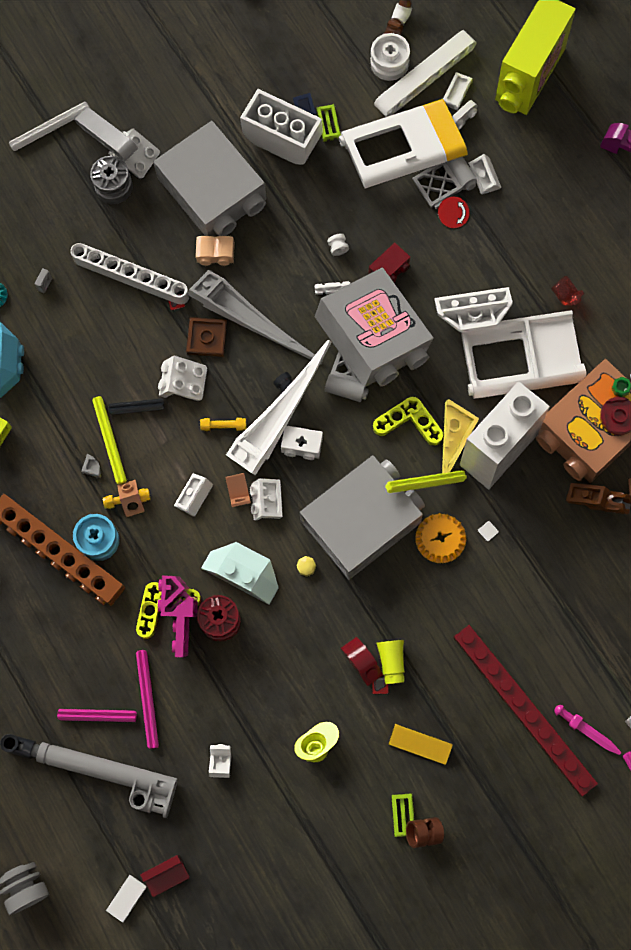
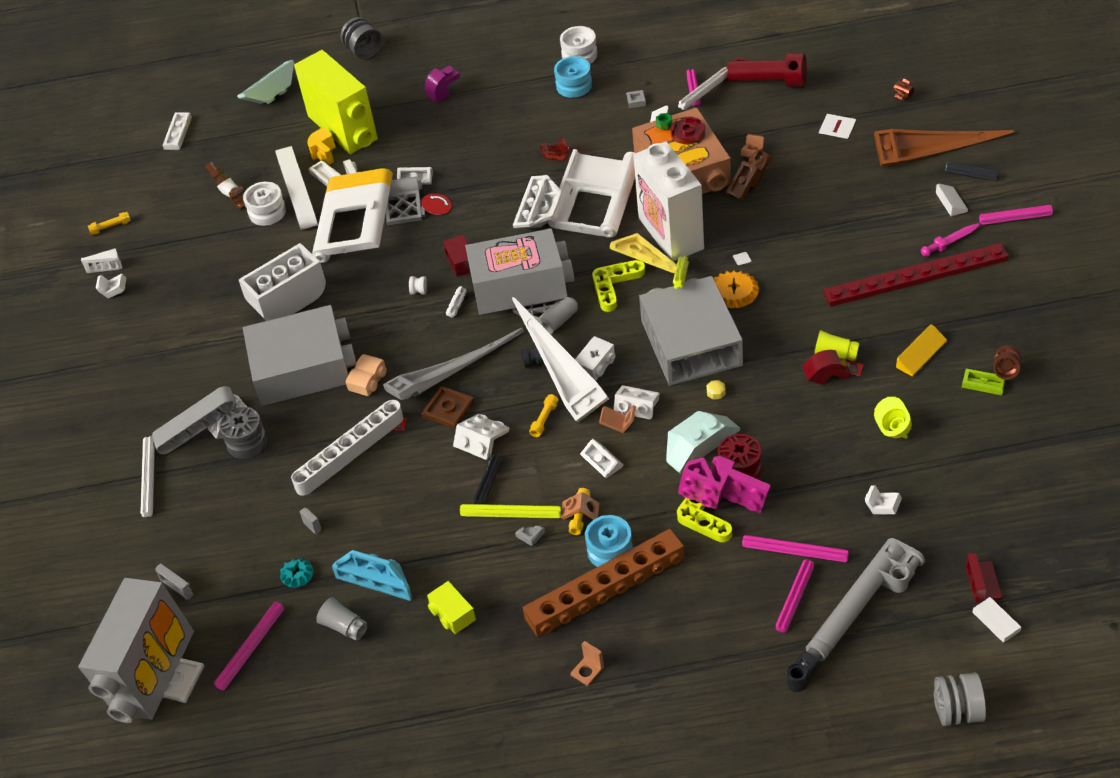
camera: 65 degrees left, 25 degrees down
none -> yellow brick [307,127,336,165]

